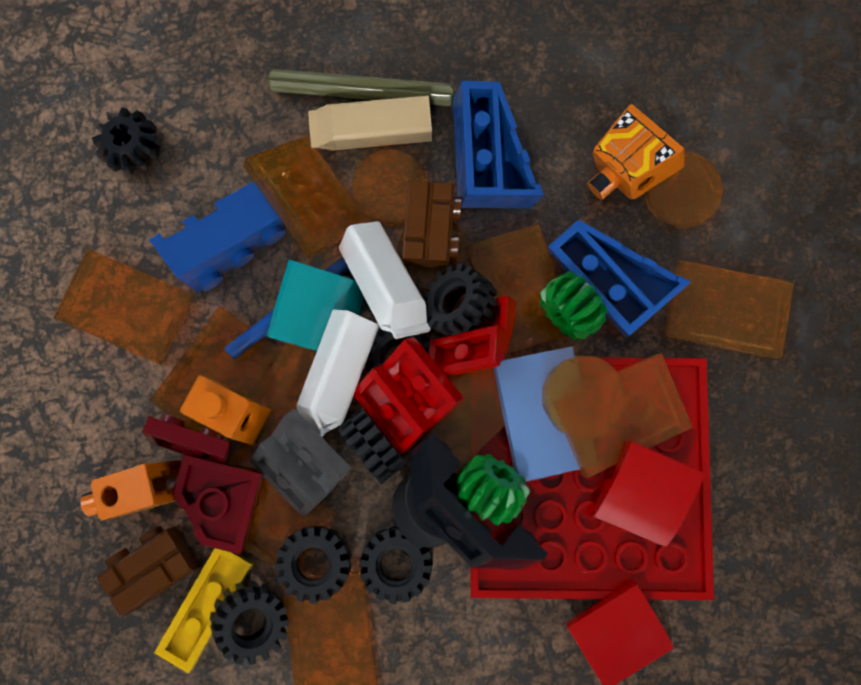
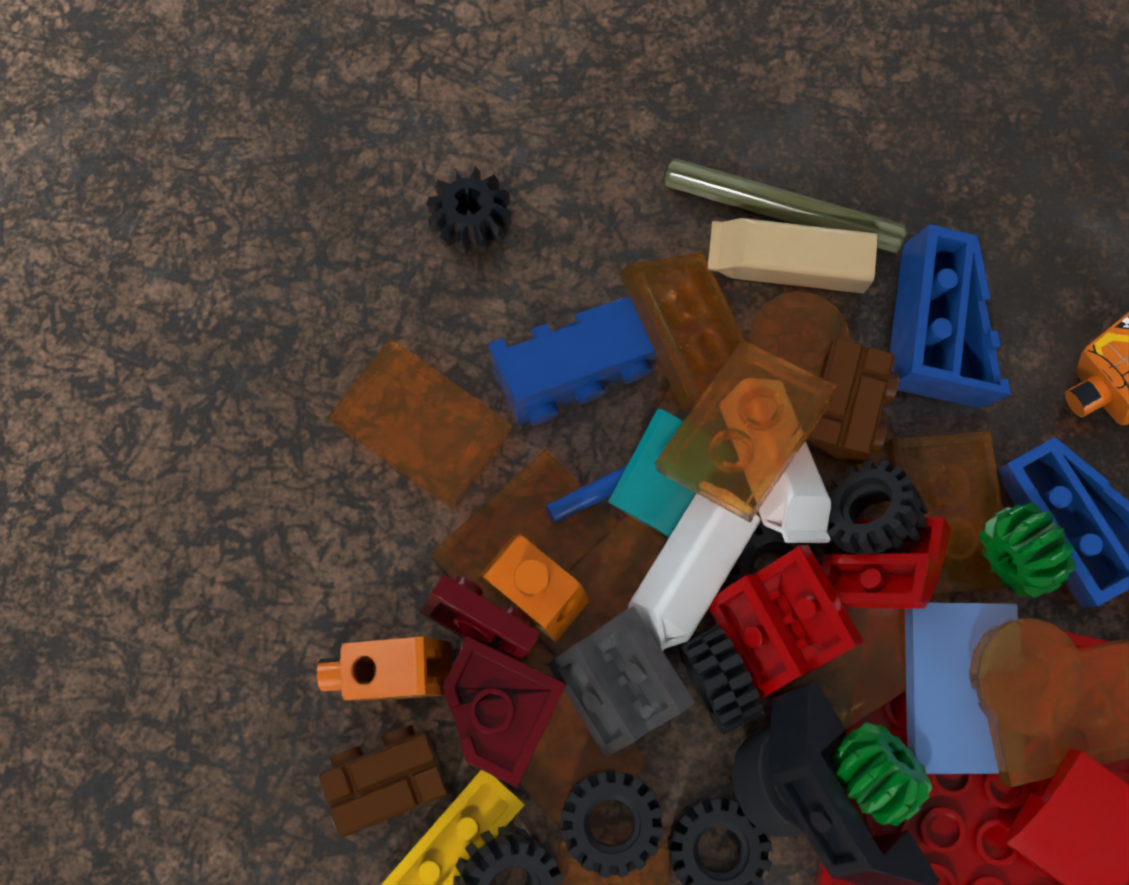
camera: 10 degrees right, 5 degrees down
none -> clear orange tile [655,339,837,522]

